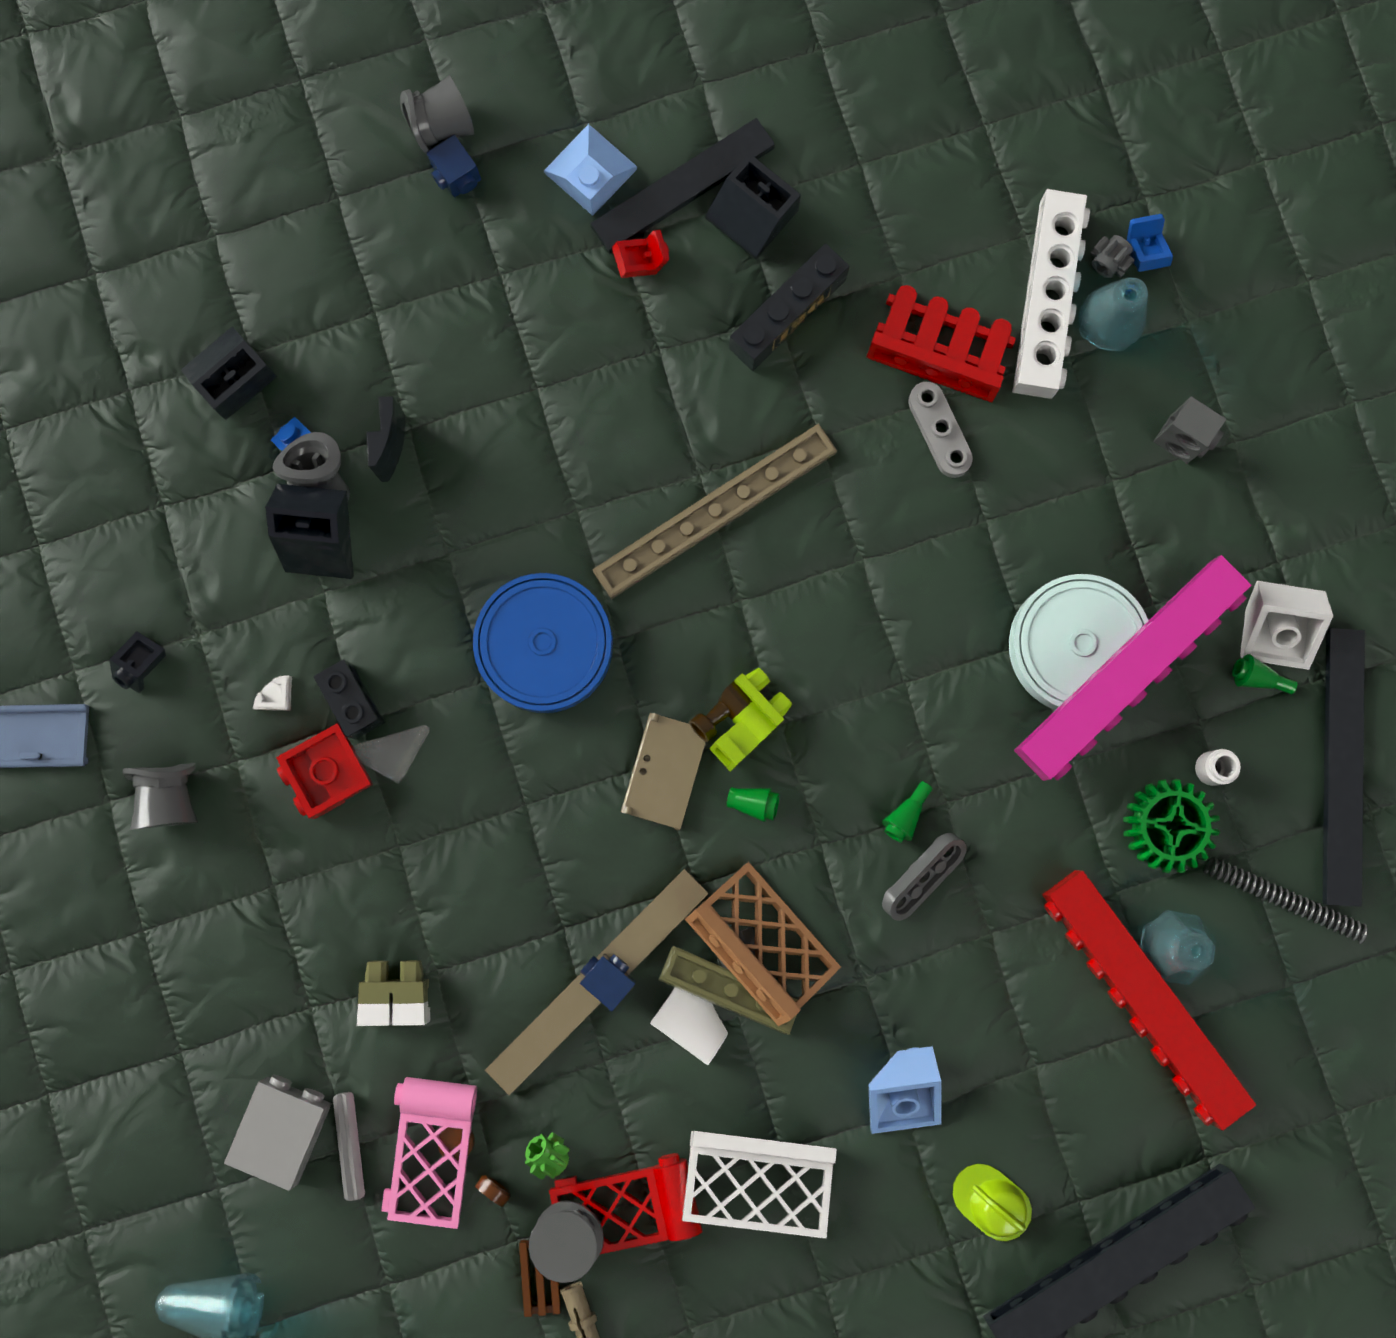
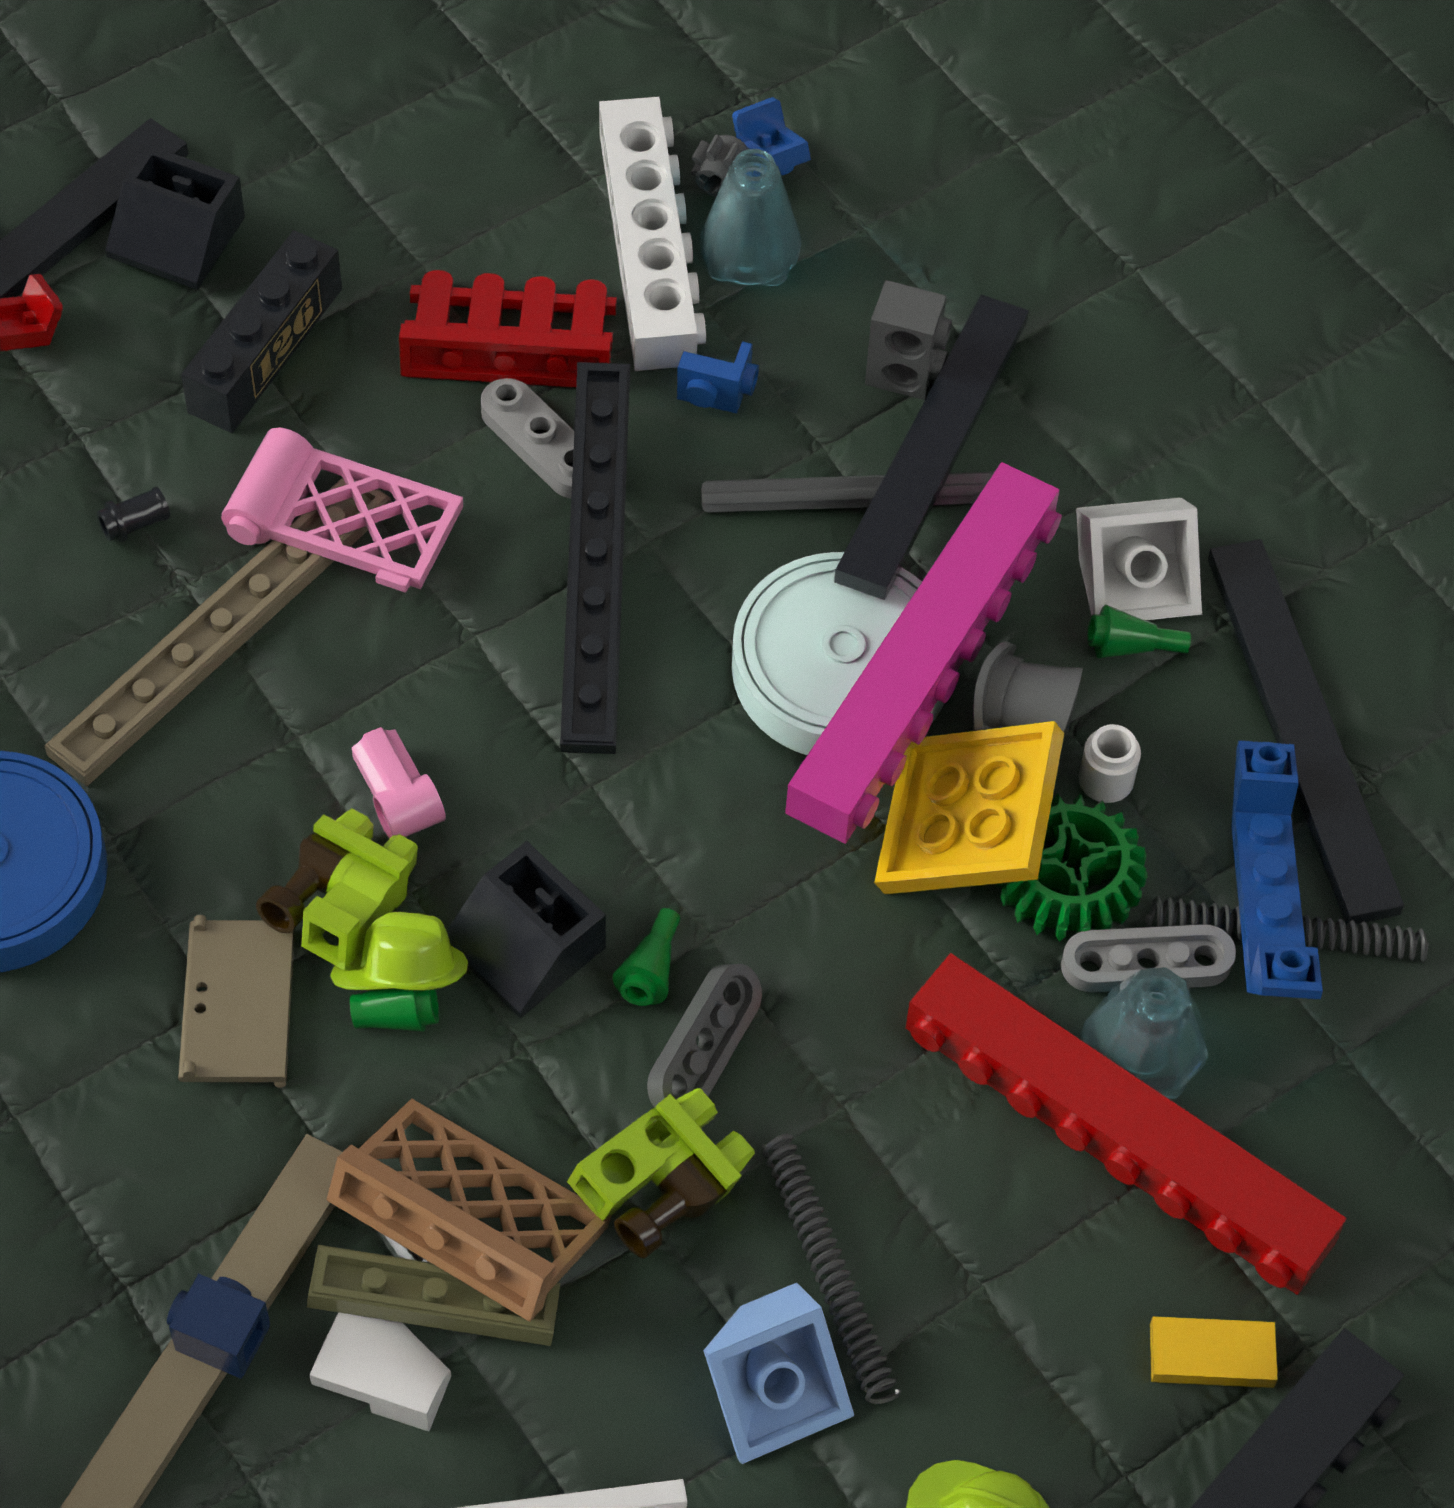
camera: 20 degrees left, 25 degrees down
none -> black pin [97,487,170,542]
none -> bright pink piece [221,427,463,593]
none -> lime piece [330,912,468,991]
none -> bright pink piece [352,727,446,839]
none -> black slope [447,841,606,1019]
none -> black tile [560,362,630,754]
none -> lime hips [567,1088,755,1259]
none -> blue bracket [677,341,759,414]
none -> dark grey axle [701,471,995,513]
none -> dark grey piece [761,1134,901,1404]
none -> black tile [834,294,1029,600]
none -> yellow plate [874,721,1064,894]
none -> dark grey hat [972,641,1083,746]
none -> light grey plate [1061,925,1236,992]
none -> yellow tile [1150,1316,1278,1388]
none -> blue slope [1231,740,1323,999]

